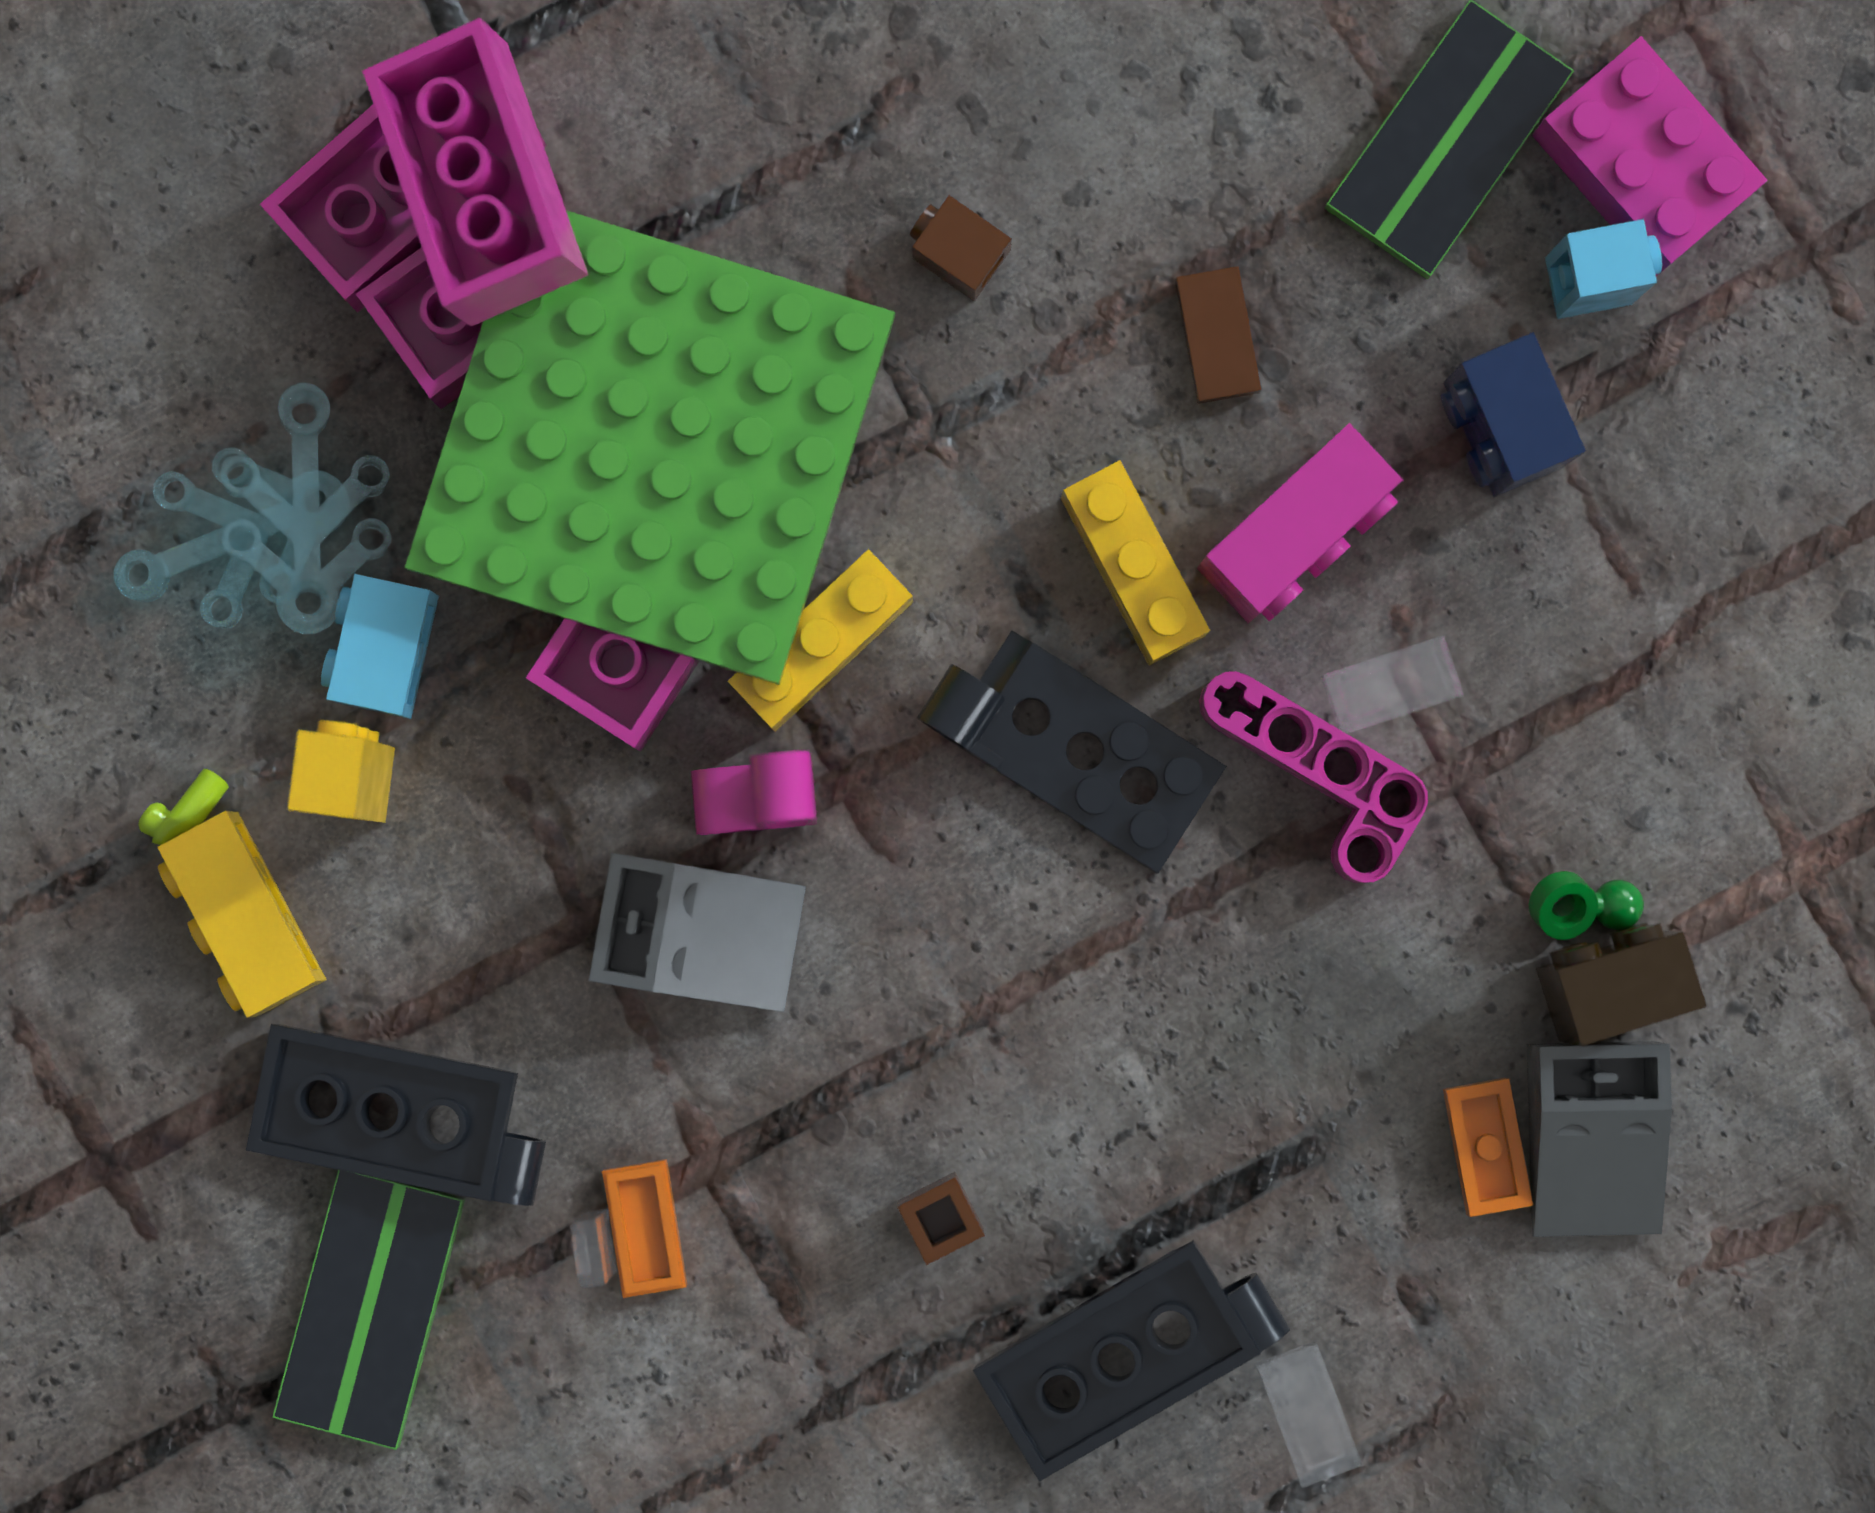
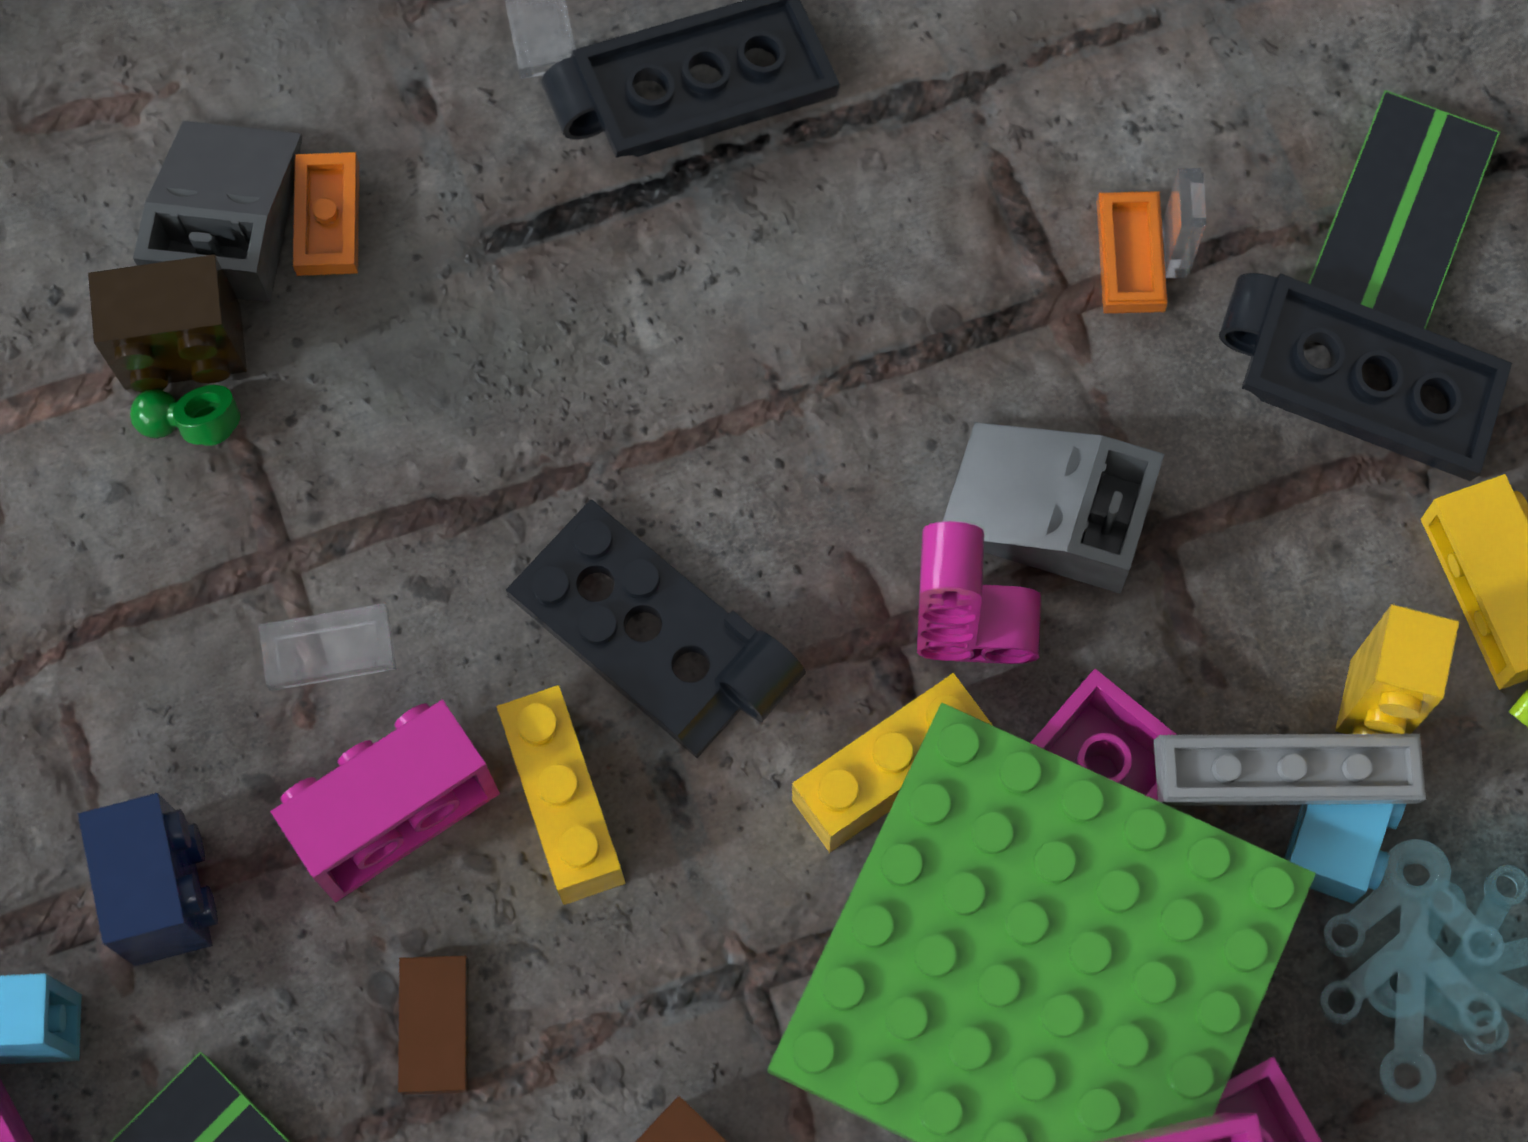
camera: 170 degrees left, 15 degrees down
reddish brown brick [897,1172,985,1265] -> none
dark pink beam [1199,671,1428,883] -> none
none -> light grey tile [1154,734,1426,806]

